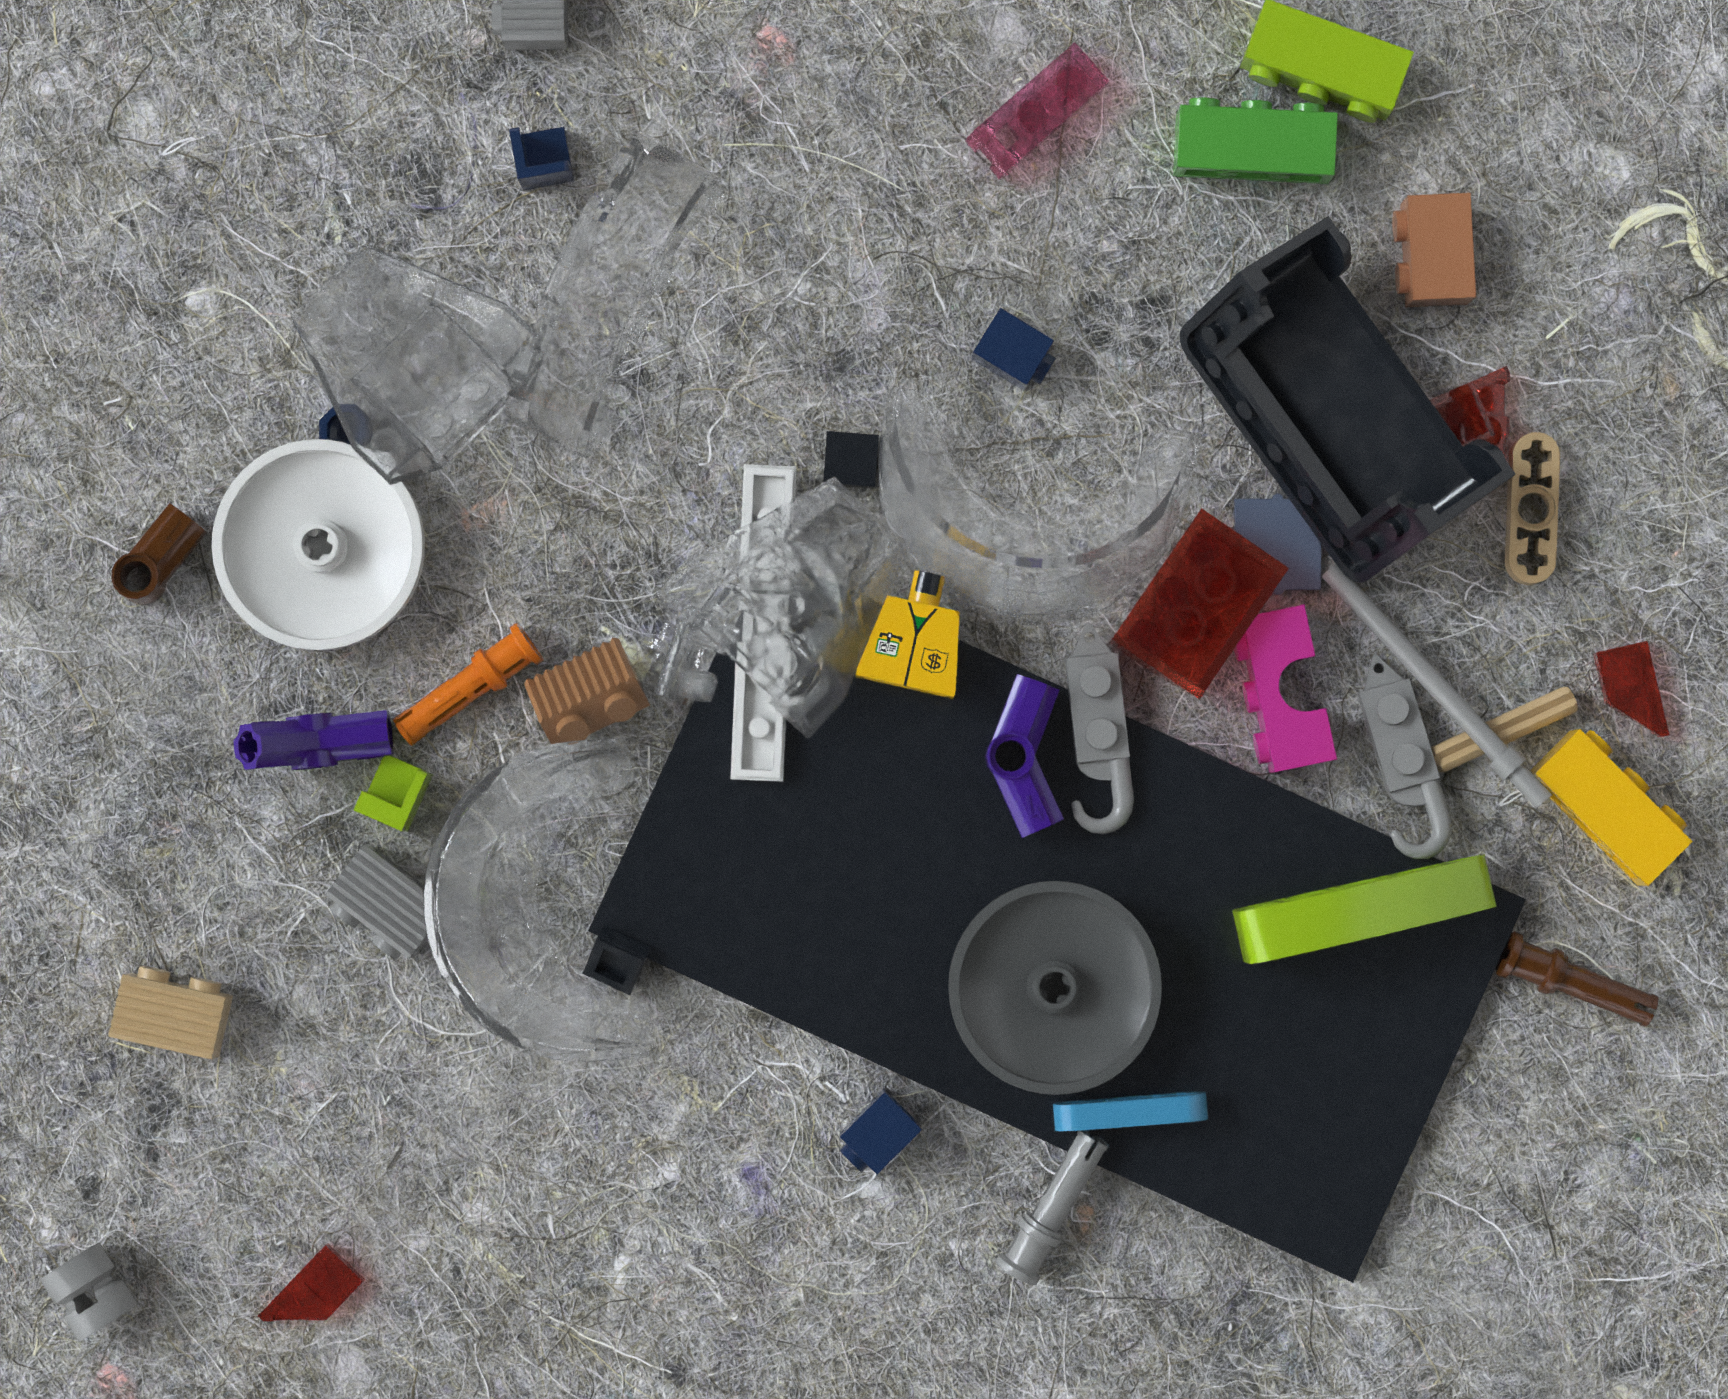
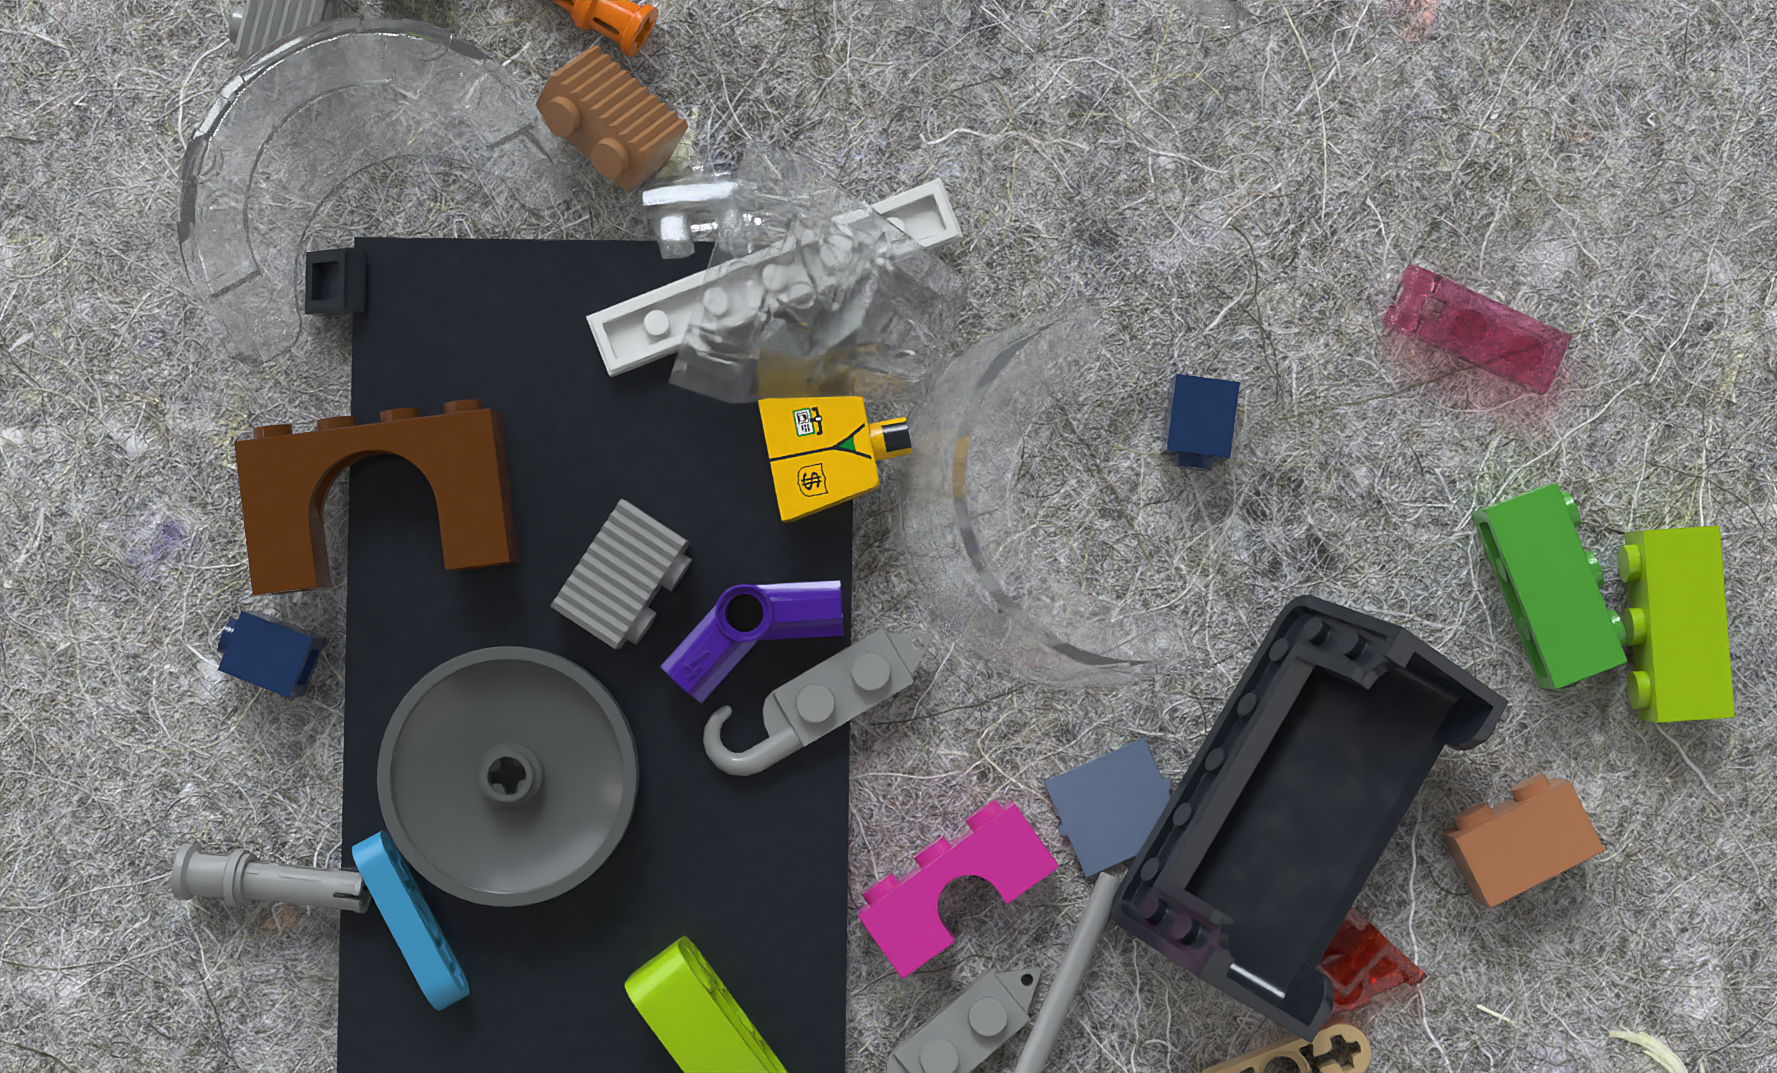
camera: 70 degrees right, 0 degrees up
black tile [823,431,879,489] -> none
clear red slope [1108,508,1289,700] -> none
none -> reddish brown arch [234,399,519,596]
none -> light grey brick [551,499,692,649]

